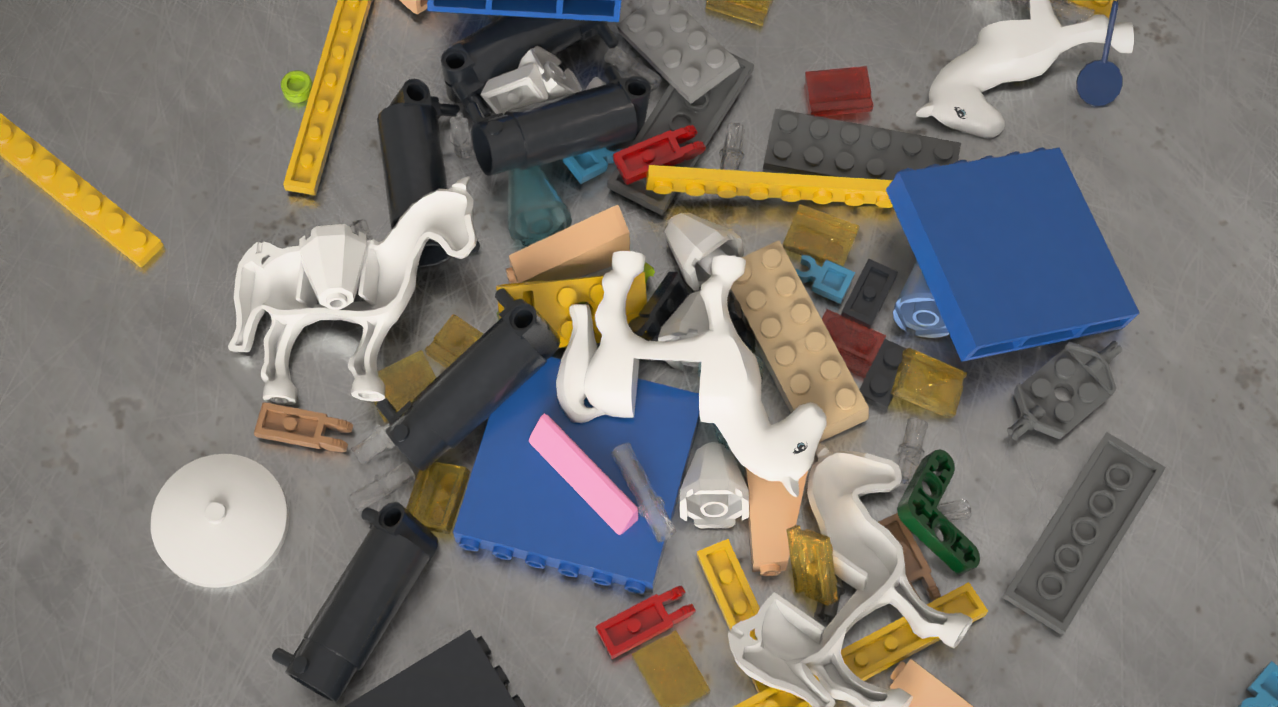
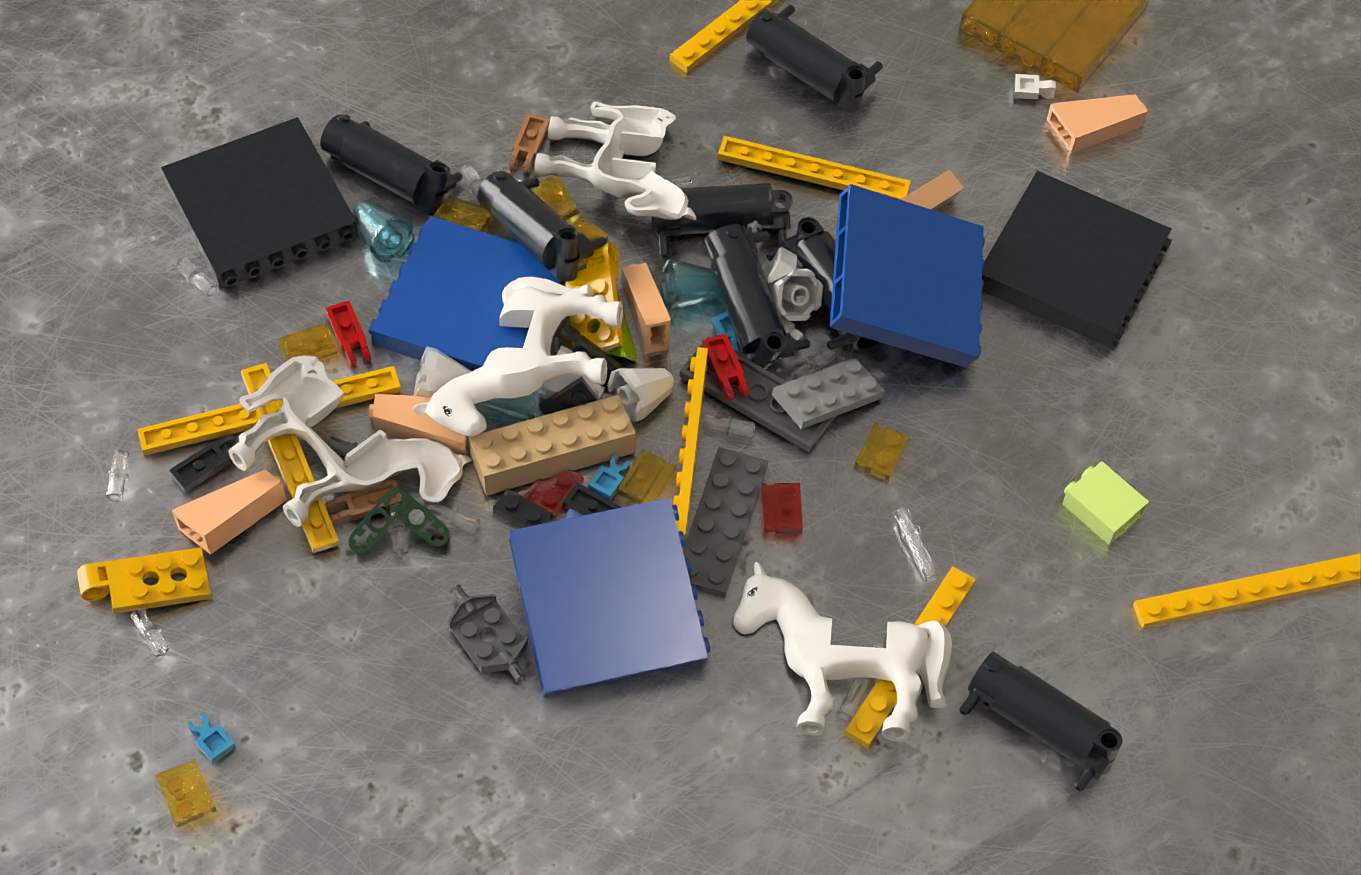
camera: 90 degrees right, 10 degrees down
white dish [151,454,289,588] -> none
lime tile [281,70,313,103] -> none
white cone [299,224,367,310] -> none
bright pink slope [529,413,638,535] -> none
clear pin [611,443,677,542] -> none
clear yellow plate [786,525,838,606] -> none
clear yellow plate [891,348,967,419] -> none
dark grey plate [1002,432,1166,635] -> none
dark blue piece [1076,1,1123,106] -> none
none -> clear light blue cone [353,200,415,263]
none -> black piece [746,5,883,112]

